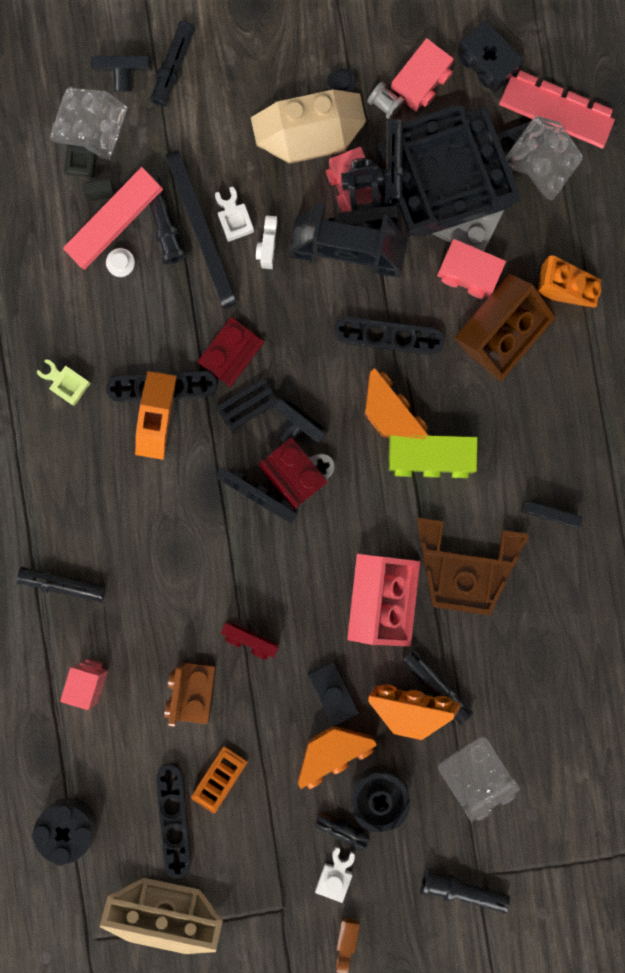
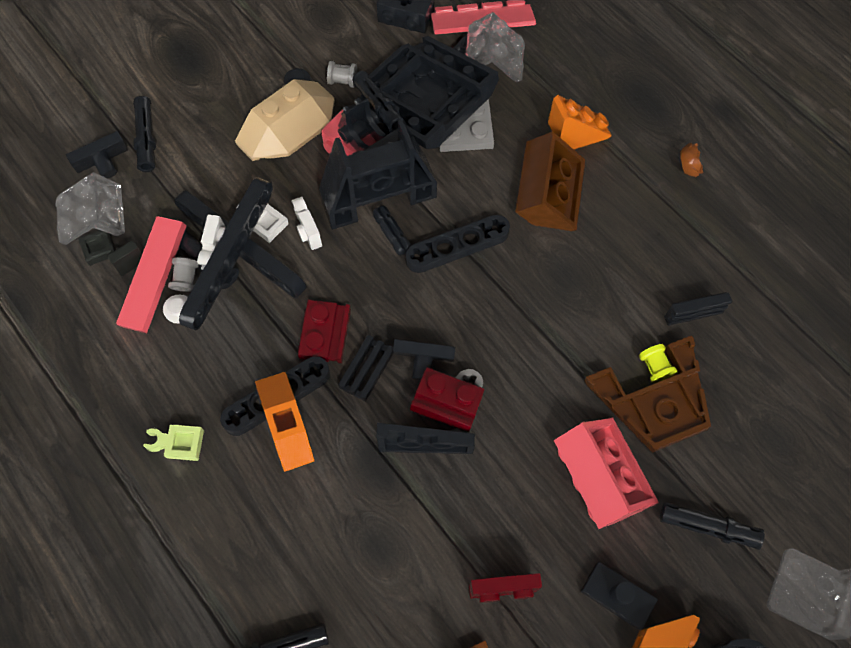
camera: 30 degrees left, 20 degrees down
orange slope [364,368,429,439] -> none
orange slope [368,685,461,740] -> none
lime brick [388,435,477,478] -> none
coral brick [390,38,453,113] -> none
coral brick [437,239,506,299] -> none
none -> light grey bush [168,257,199,292]
none -> black beam [179,177,273,331]
none -> white plate [197,214,226,270]
none -> black axle [373,205,411,256]
none -> neon yellow bush [639,344,677,383]

